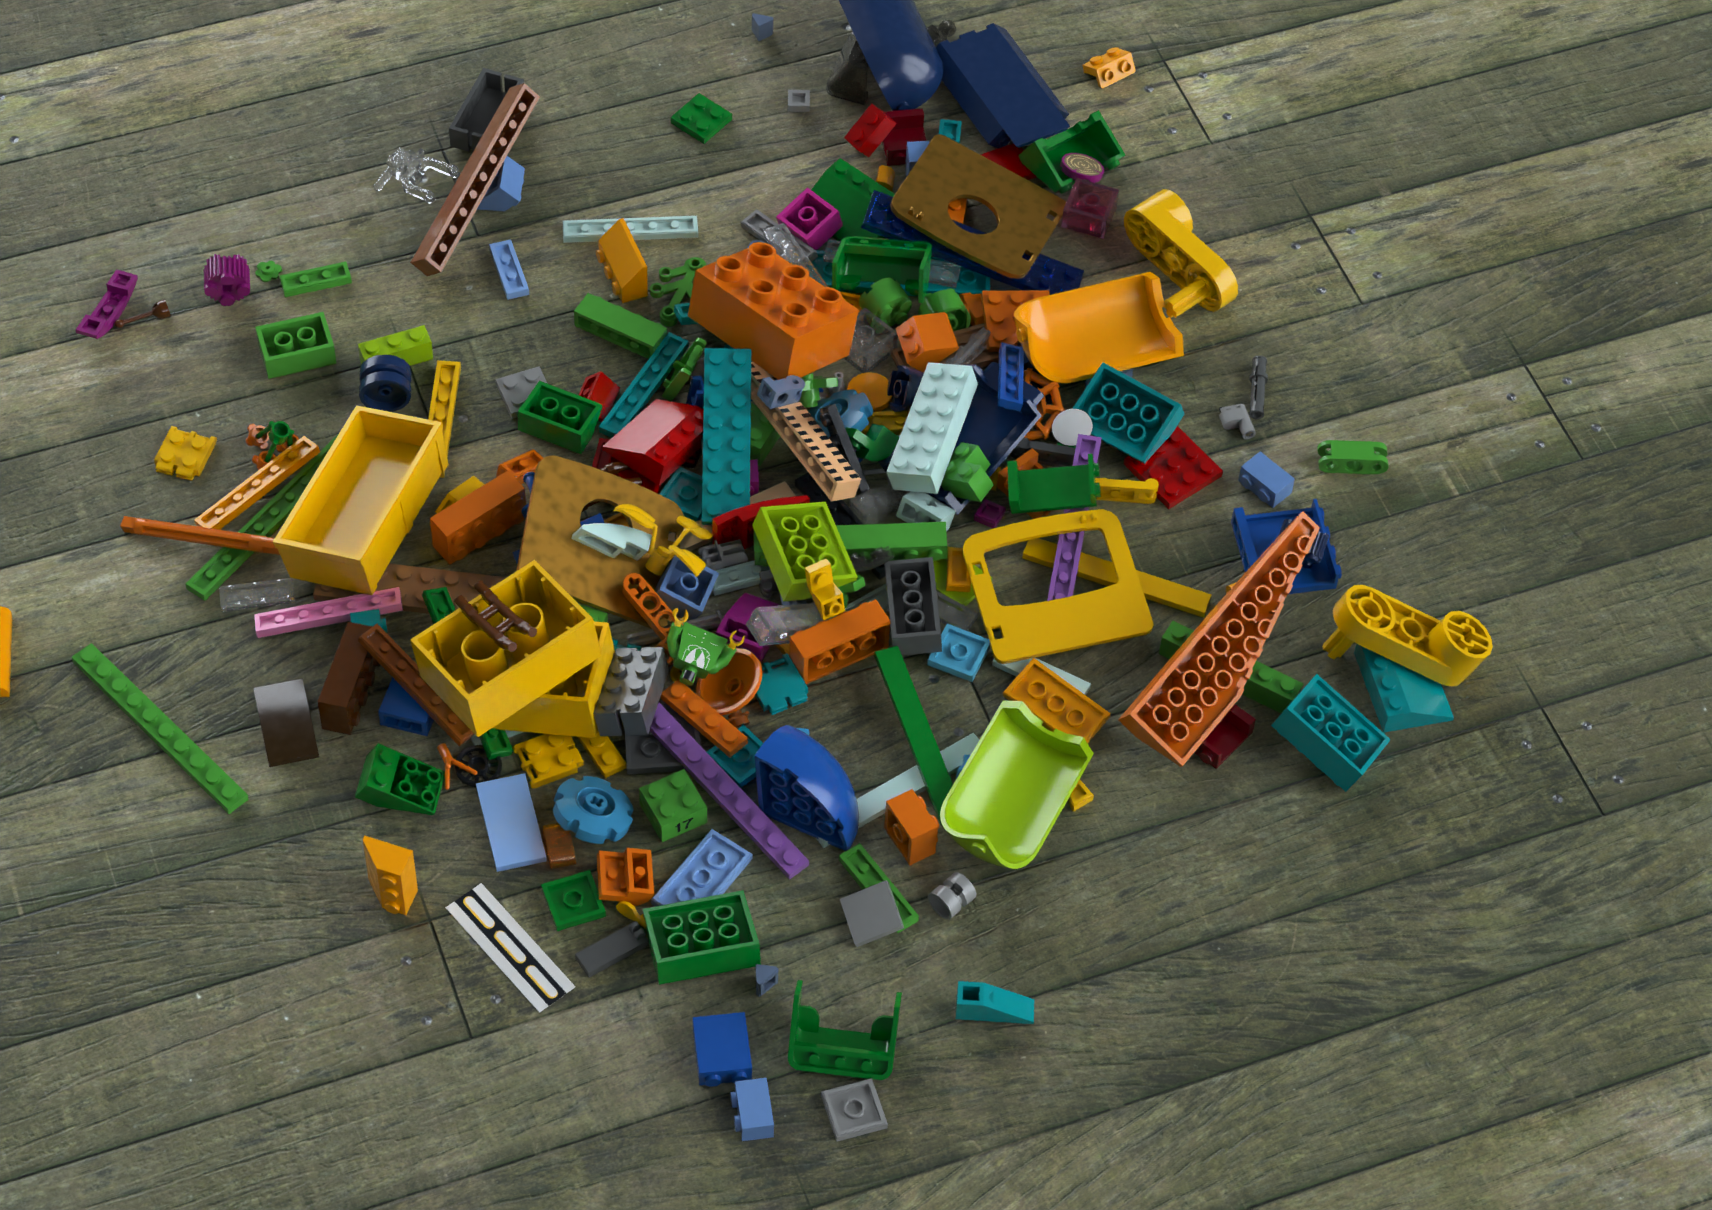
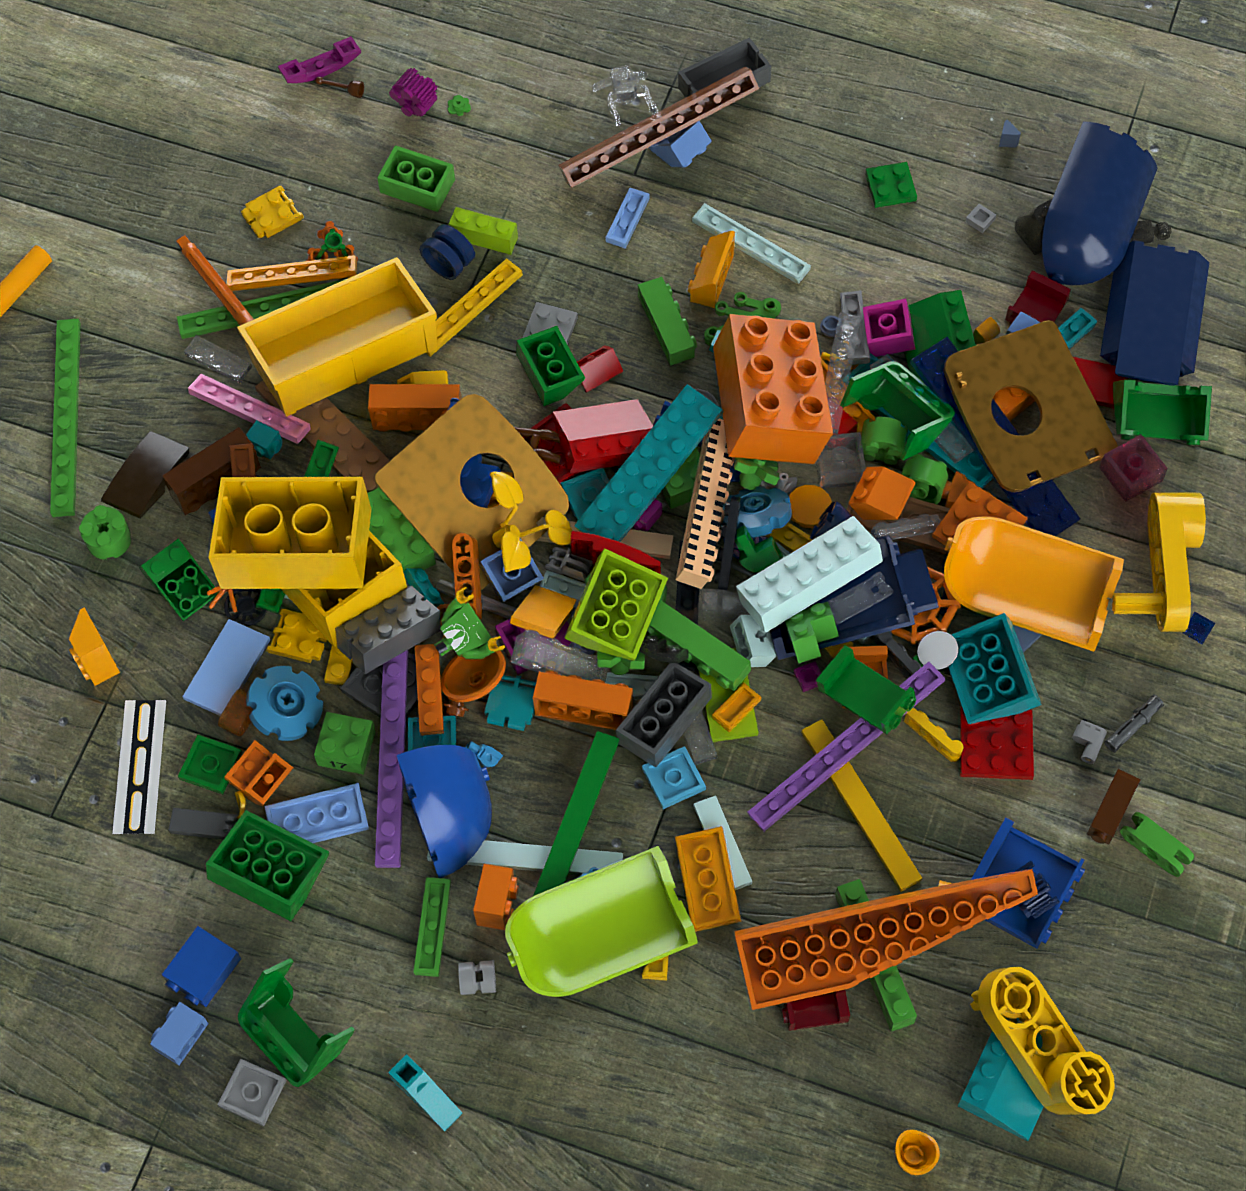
camera: 45 degrees right, 10 degrees up
bright green tile [279,262,352,297] -> none
reddish brown piece [454,580,537,652] -> none
orange slope [496,449,543,484] -> none
light aqua slope [571,523,652,561] -> none
teal plate [599,332,689,438] -> none
bright green container [662,338,707,401] -> none
sand blue slope [755,964,779,997] -> none
sand blue leg [757,375,805,409] -> none
yellow slope [805,559,845,621] -> none
light grey tile [840,880,904,947] -> none
red brick [844,103,897,157] -> none
yellow door [962,509,1153,664] -> none
blue plate [998,342,1024,411] -> none
tile [1060,153,1104,183] -> none
medium blue brick [1238,452,1295,508] -> none
teal slope [1271,674,1391,792] -> none
none -> bright green brick [79,505,131,559]
none -> light orange tile [510,585,577,639]
none -> clear plate [827,572,894,625]
none -> light orange helmet [895,1130,940,1175]
none -> reddish brown slope [1087,769,1141,845]
none -> clear blue plate [1182,612,1216,645]

